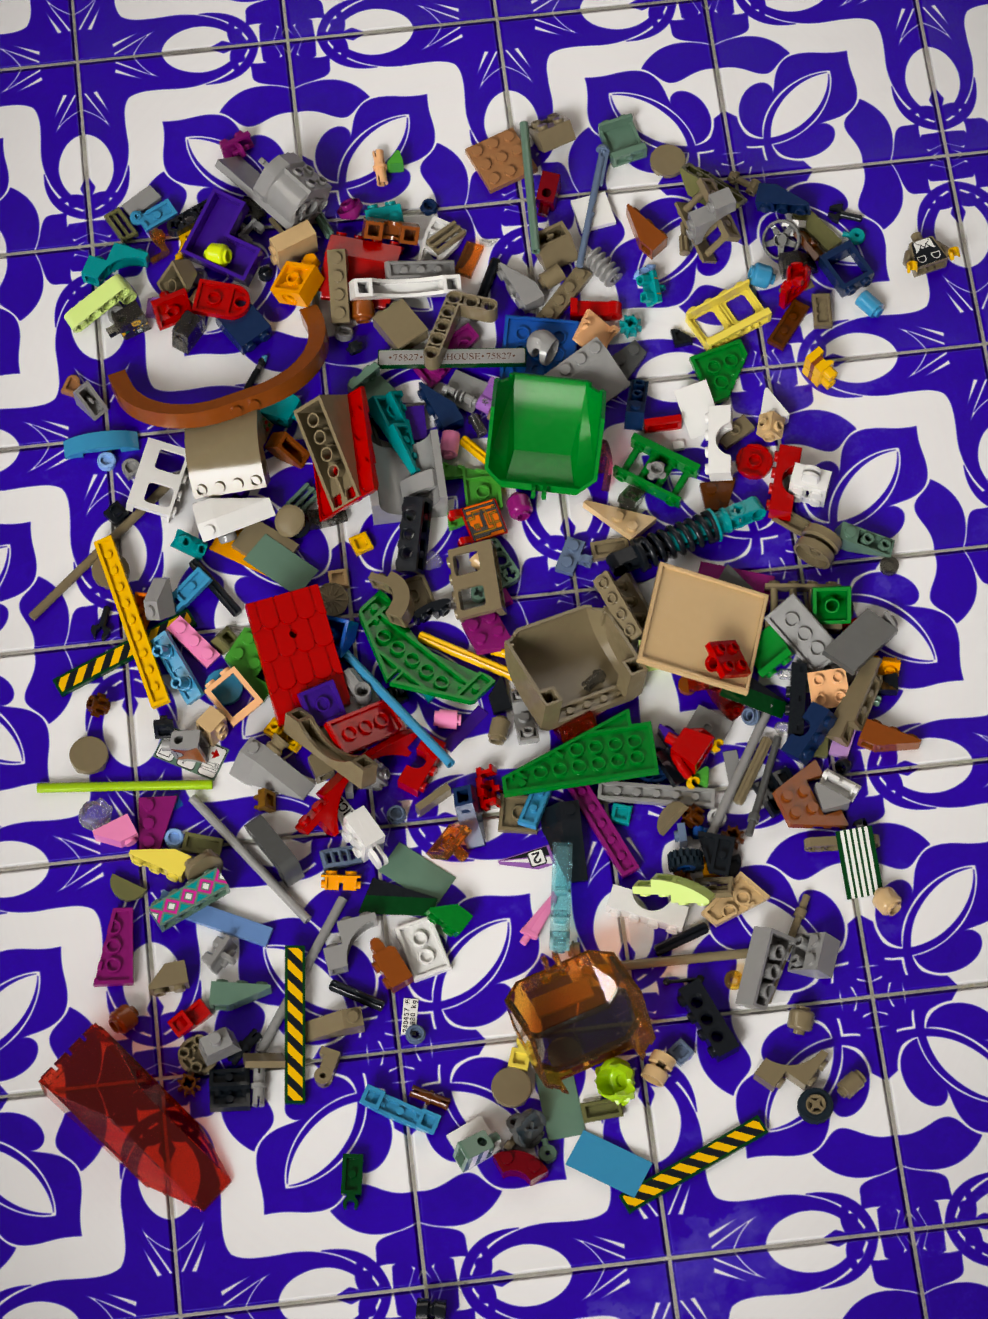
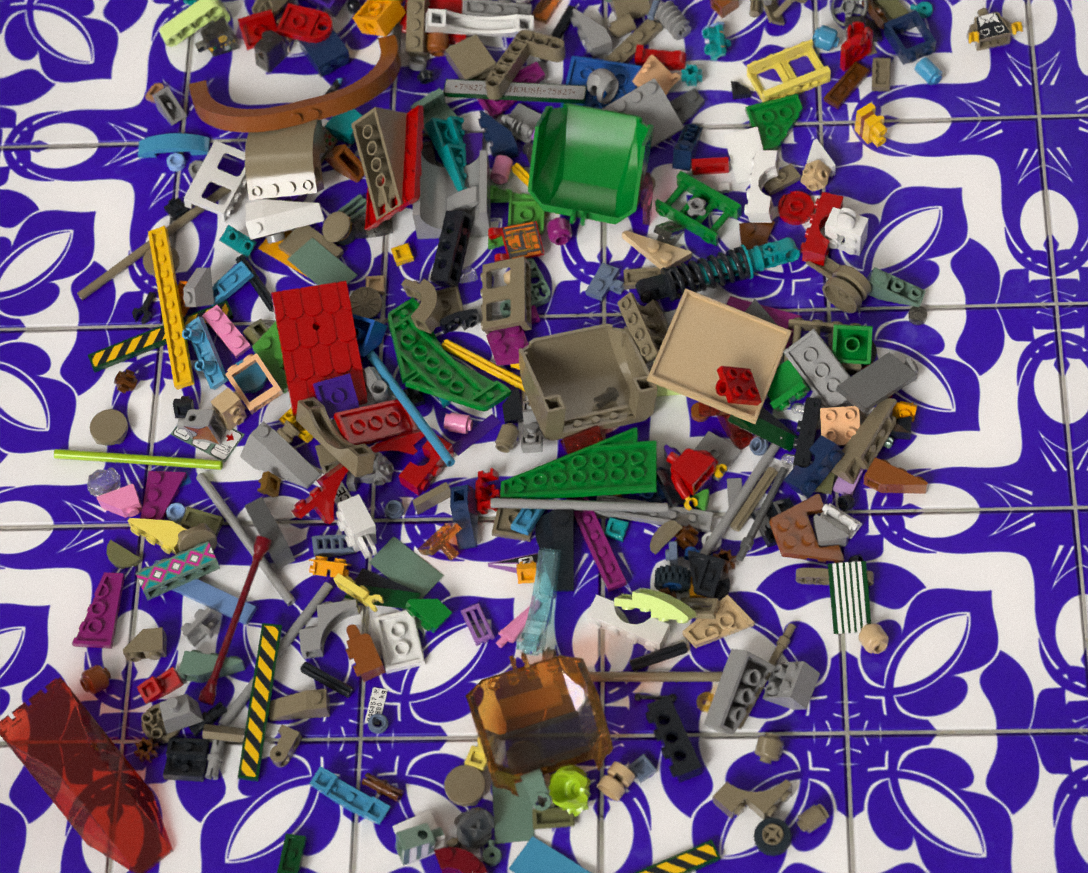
camera: 15 degrees right, 5 degrees down
none -> dark red hose [198,536,272,705]
none -> light yellow plate [334,573,384,612]
none -> medium lavender tile [461,603,495,646]
none -> light grey piece [491,498,668,513]
none -> light orange tile [516,561,538,584]
none -> sand green piece [521,768,551,811]

